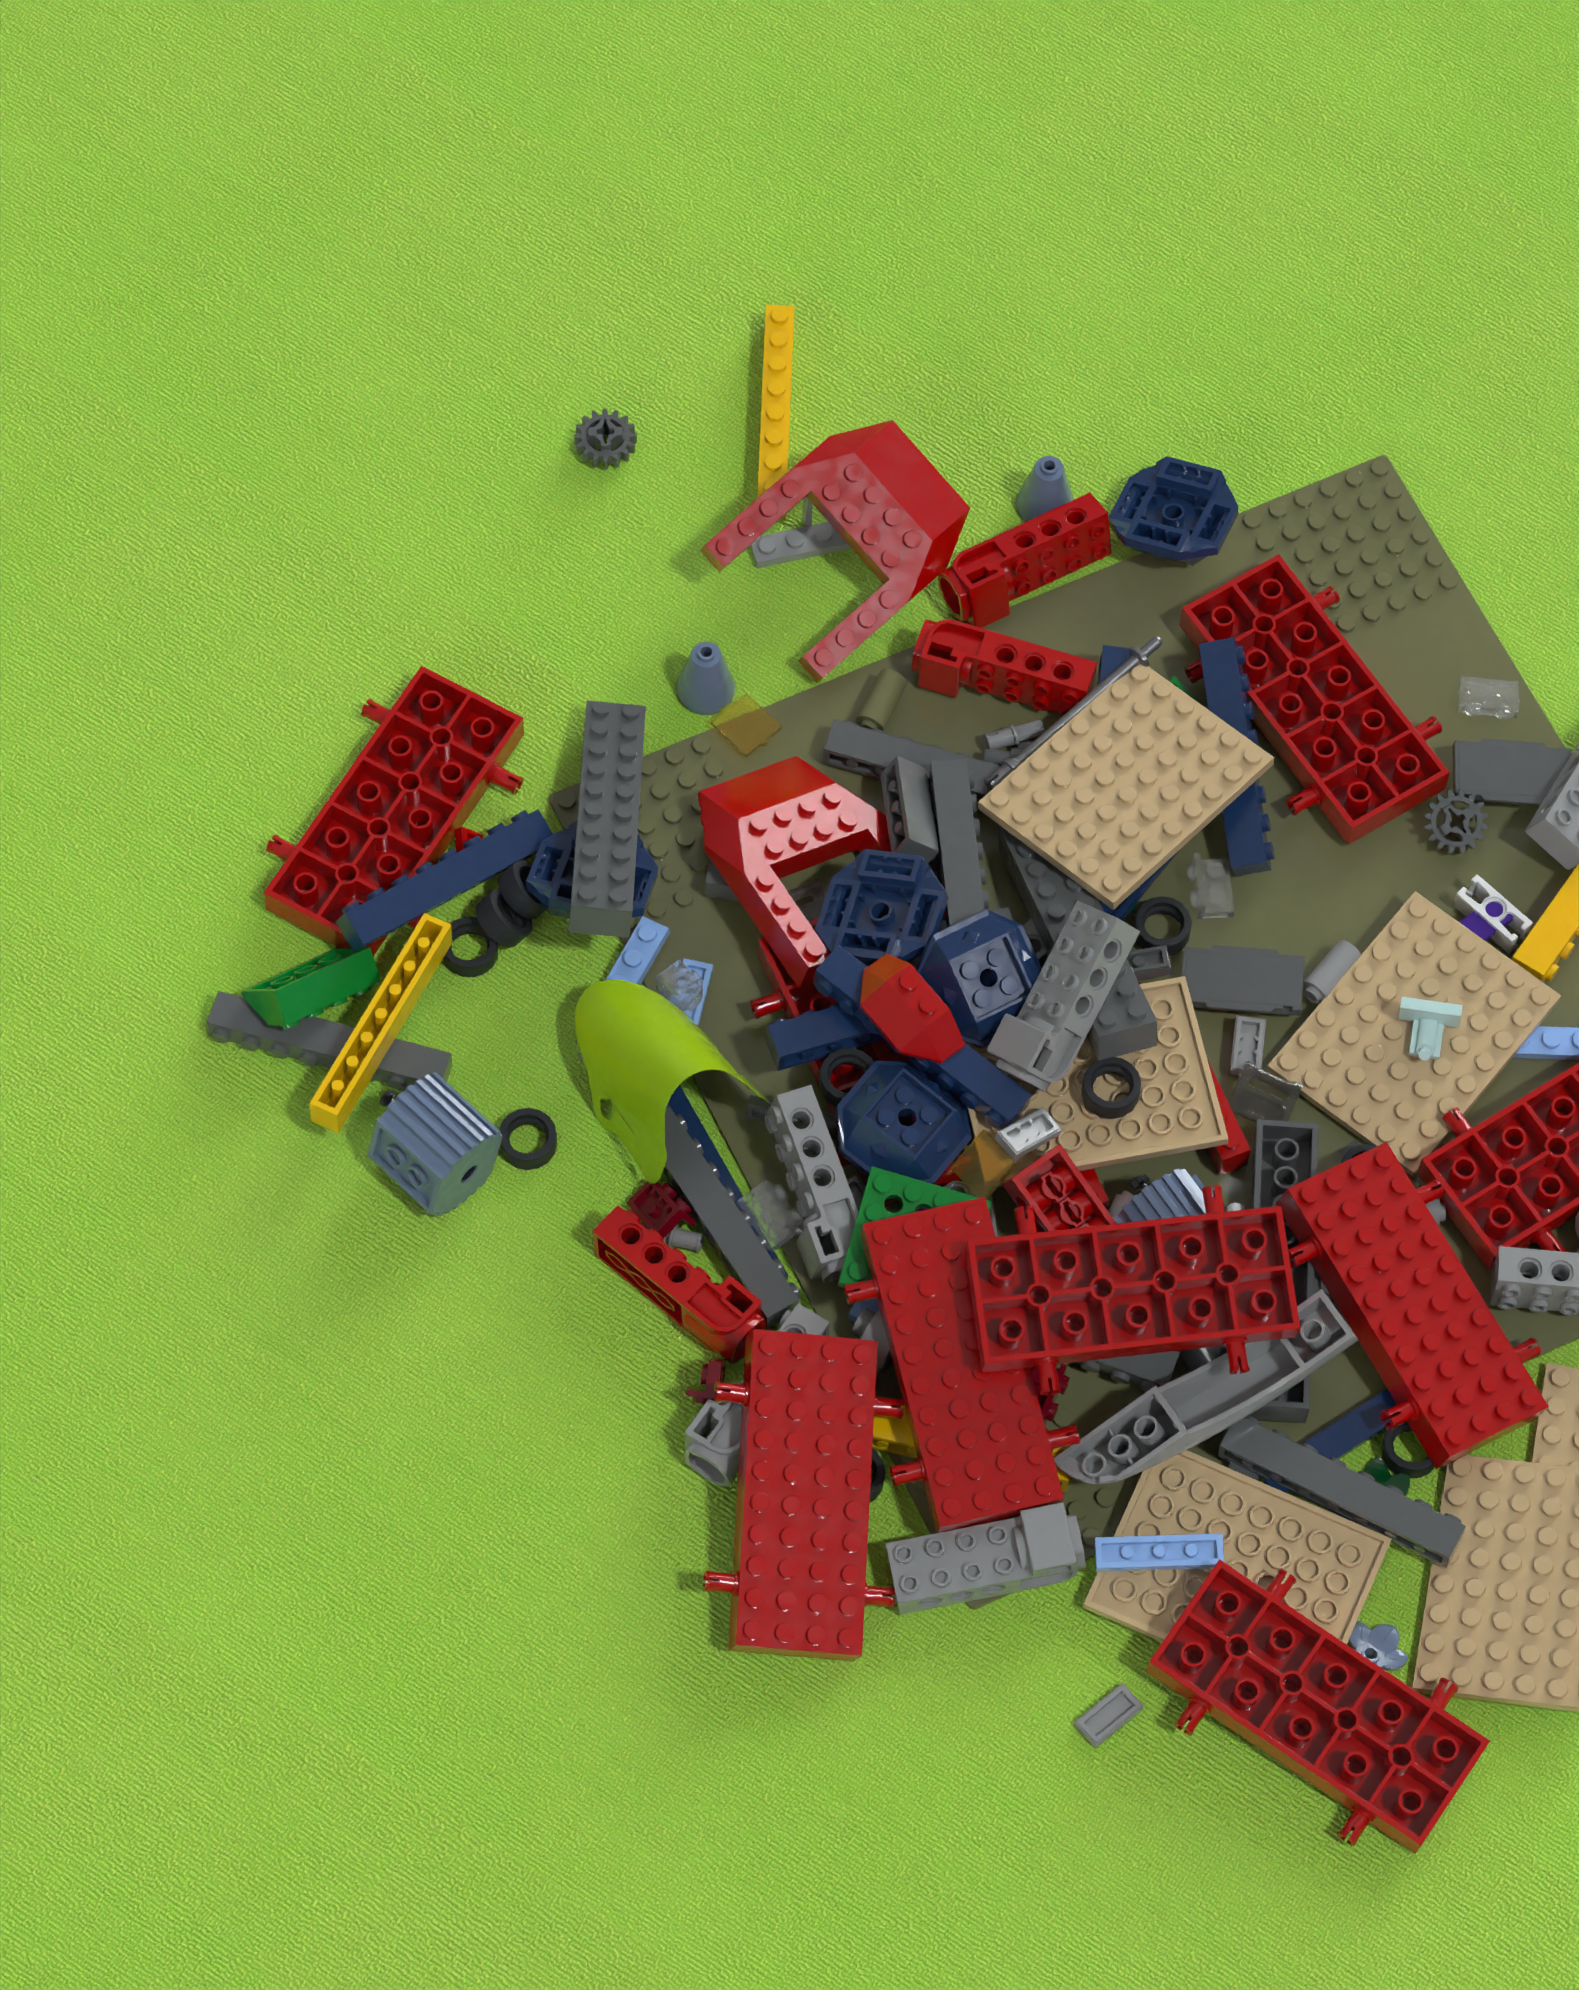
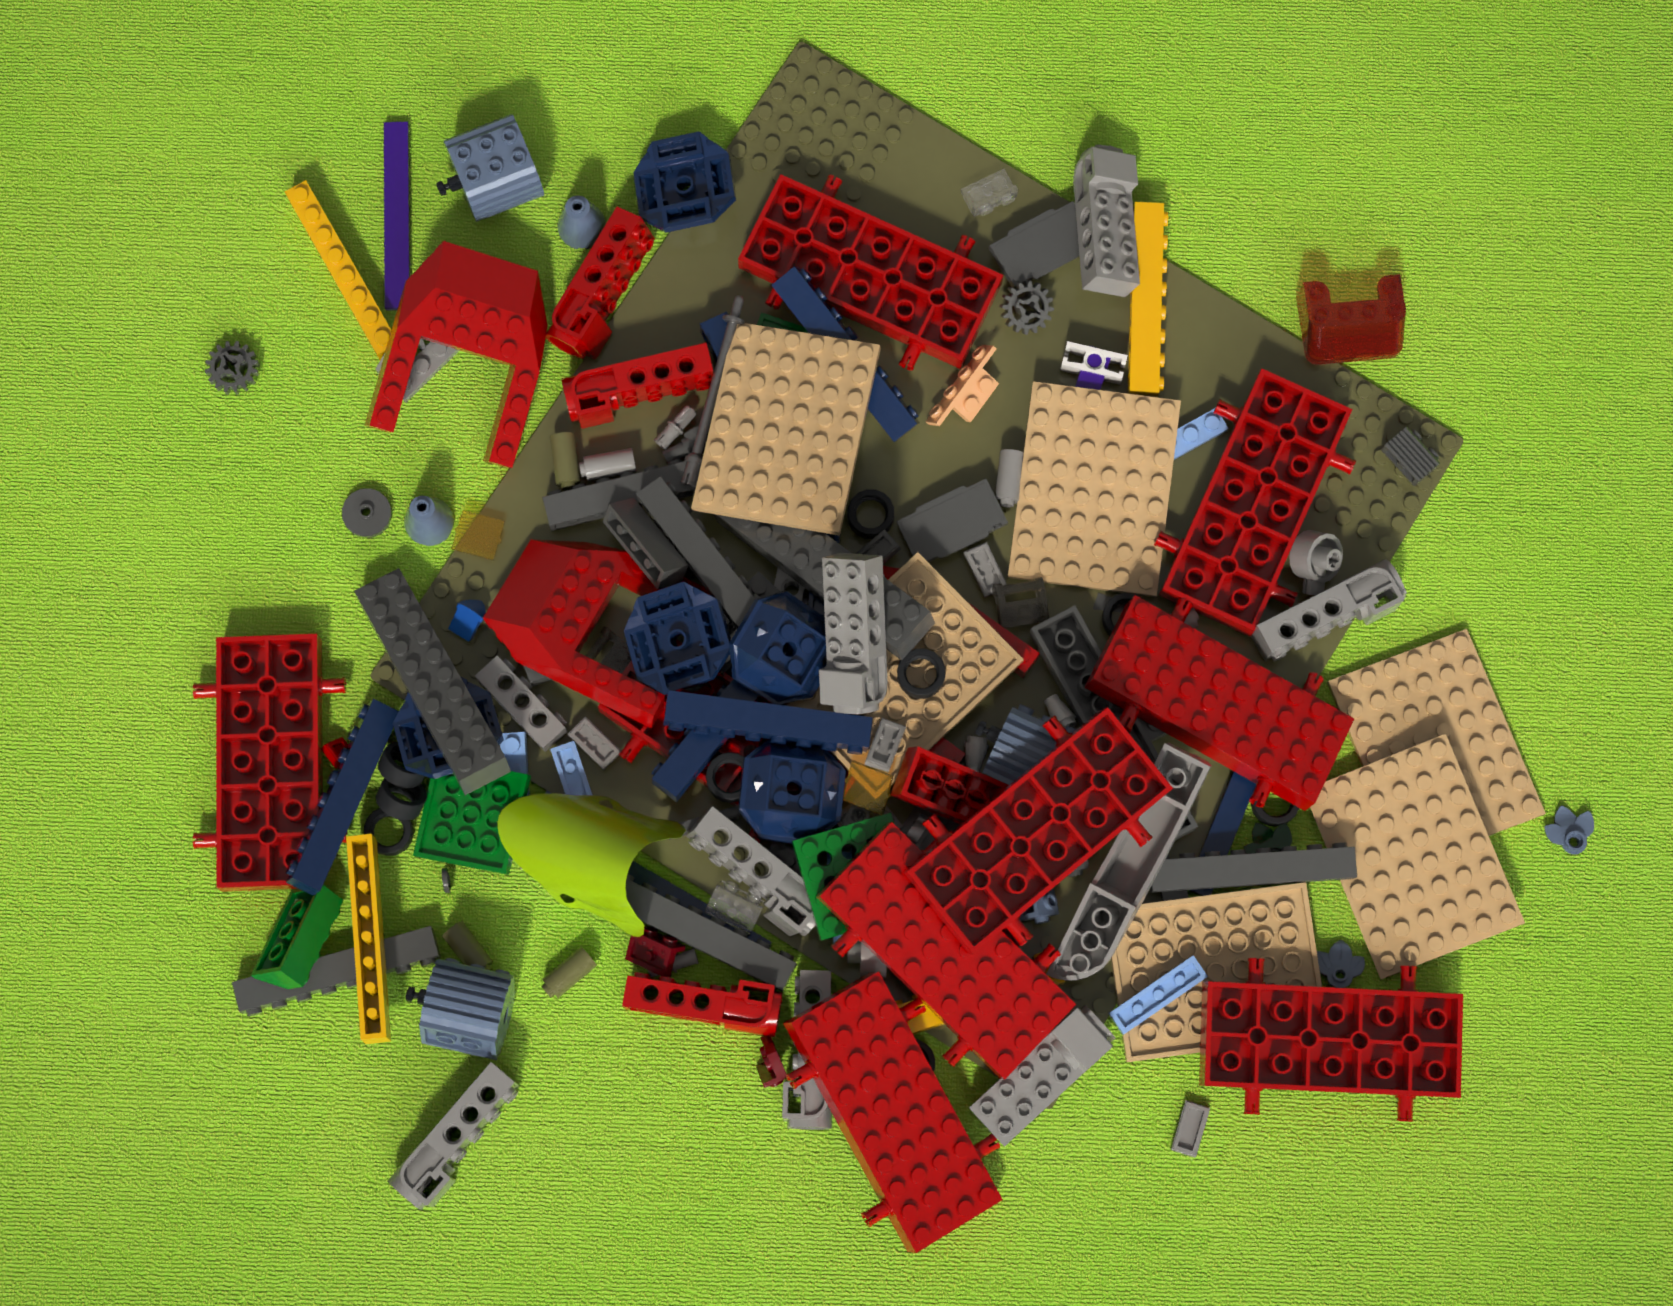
camera: 30 degrees left, 15 degrees up
black tyre [499,1108,557,1170] -> none
clear brick [656,960,703,1012] -> none
red wedge [860,954,965,1064] -> none
clear bracket [1187,853,1234,919] -> none
light aqua piece [1398,997,1463,1061] -> none
none -> dark grey plate [342,488,392,538]
none -> dark purple tile [384,122,410,311]
none -> light grey brick [387,1062,519,1210]
none -> green plate [413,771,531,875]
none -> sand blue piece [437,114,544,222]
none -> dark grey piece [442,868,451,893]
none -> olive brick [442,921,493,971]
none -> blue tile [448,600,486,642]
none -> light grey brick [475,656,567,752]
none -> olive brick [541,946,597,998]
none -> light grey plate [568,716,621,770]
none -> light grey brick [579,448,637,481]
none -> light nougat bracket [925,345,999,426]
none -> sand blue brick [1020,889,1059,924]

